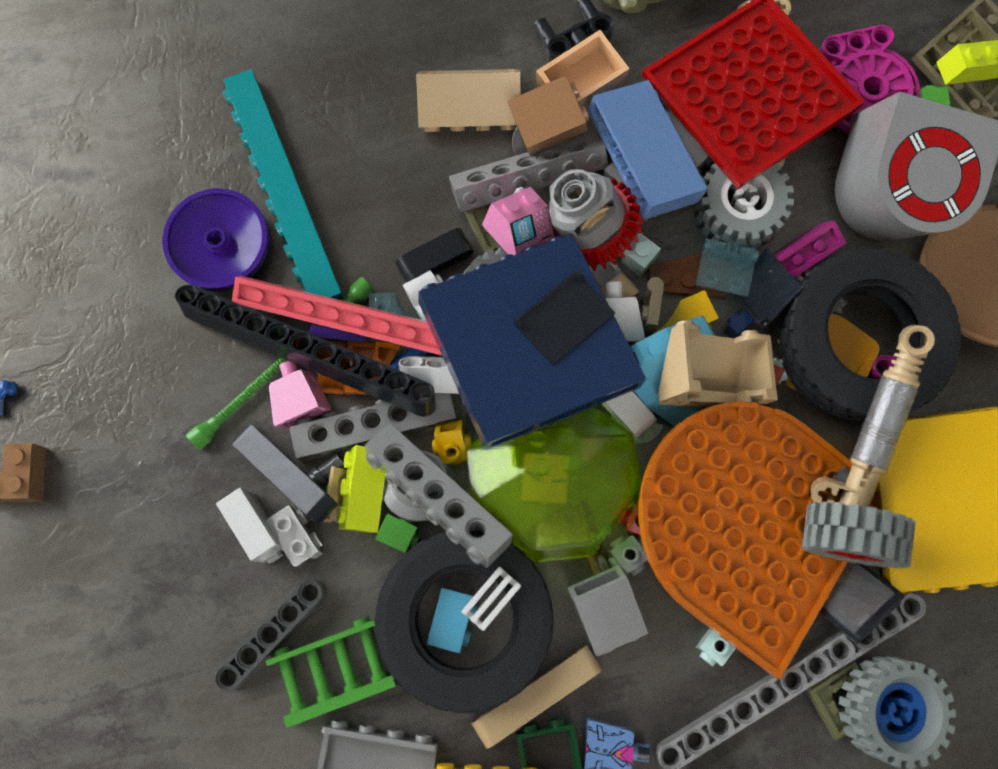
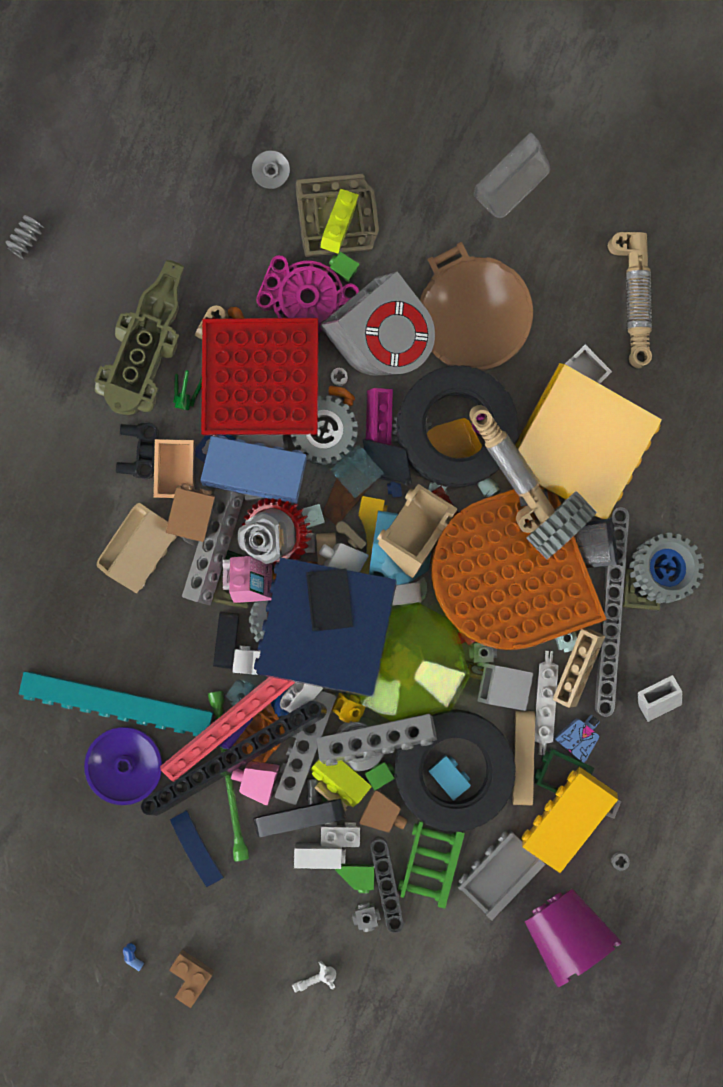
camera: 65 degrees left, 10 degrees up
white tile [461,567,521,631] -> none
none -> dark blue slope [170,810,224,887]
none -> green plant [173,370,202,411]
none -> white piece [292,961,336,992]
none -> orange arm [328,385,355,407]
none -> white bush [331,368,348,386]
none -> bright green slope [335,864,374,893]
none -> light grey brick [352,902,381,932]
none -> medium nougat torso [359,789,408,832]
none -> light aqua cone [477,477,501,498]
none -> white plate [535,651,558,755]
none -> tan brick [552,628,605,708]

